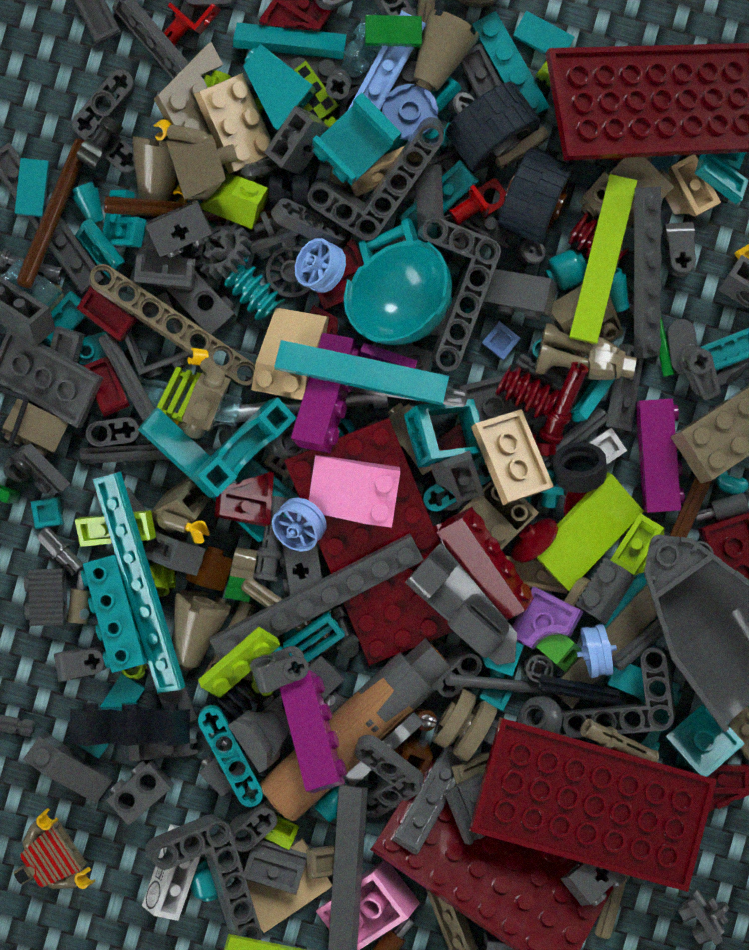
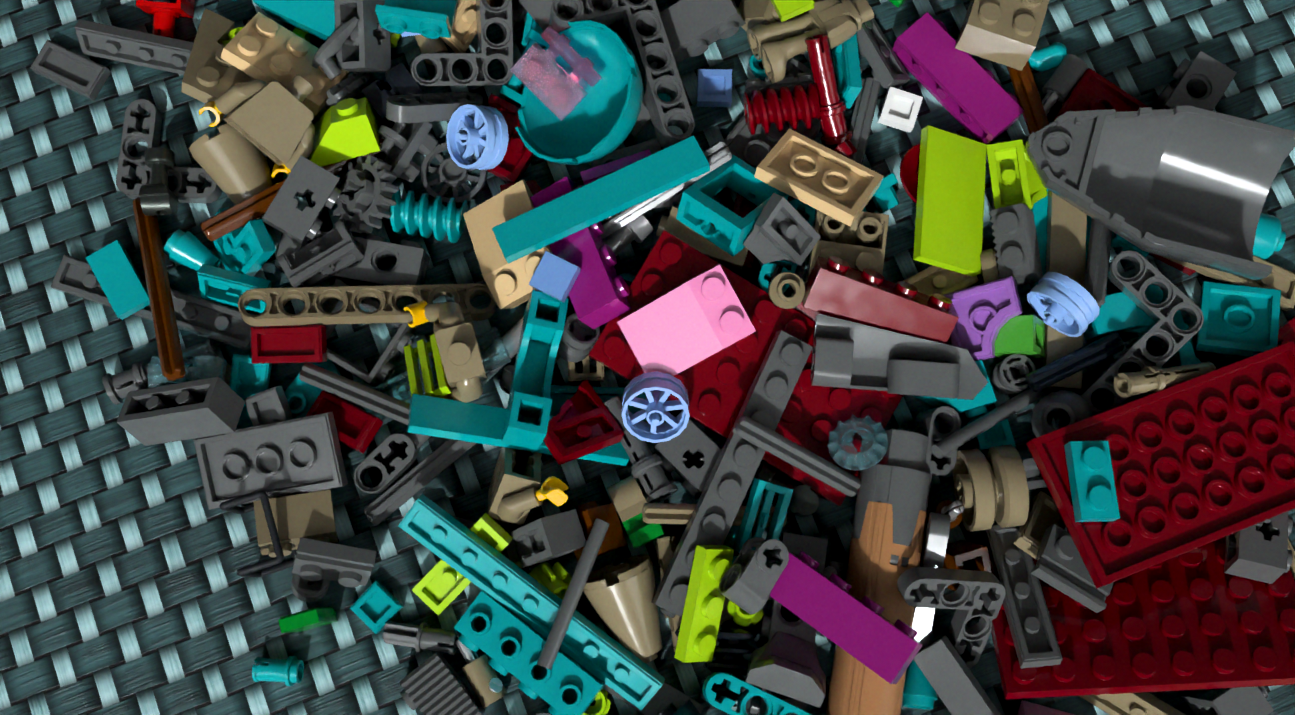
camera: 35 degrees left, 10 degrees down
dark red dish [511,519,558,563] -> none
black tyre [553,442,607,493] -> none
none -> dark grey bar [312,16,359,81]
none -> clear pink plate [510,25,602,121]
none -> medium blue tile [529,251,581,303]
none -> dark grey bar [537,518,610,670]
none -> dark grey axle [732,415,861,497]
none -> dark tan plate [768,272,805,309]
none -> clear light blue gear [827,414,888,470]
none -> teal plate [1064,441,1120,522]

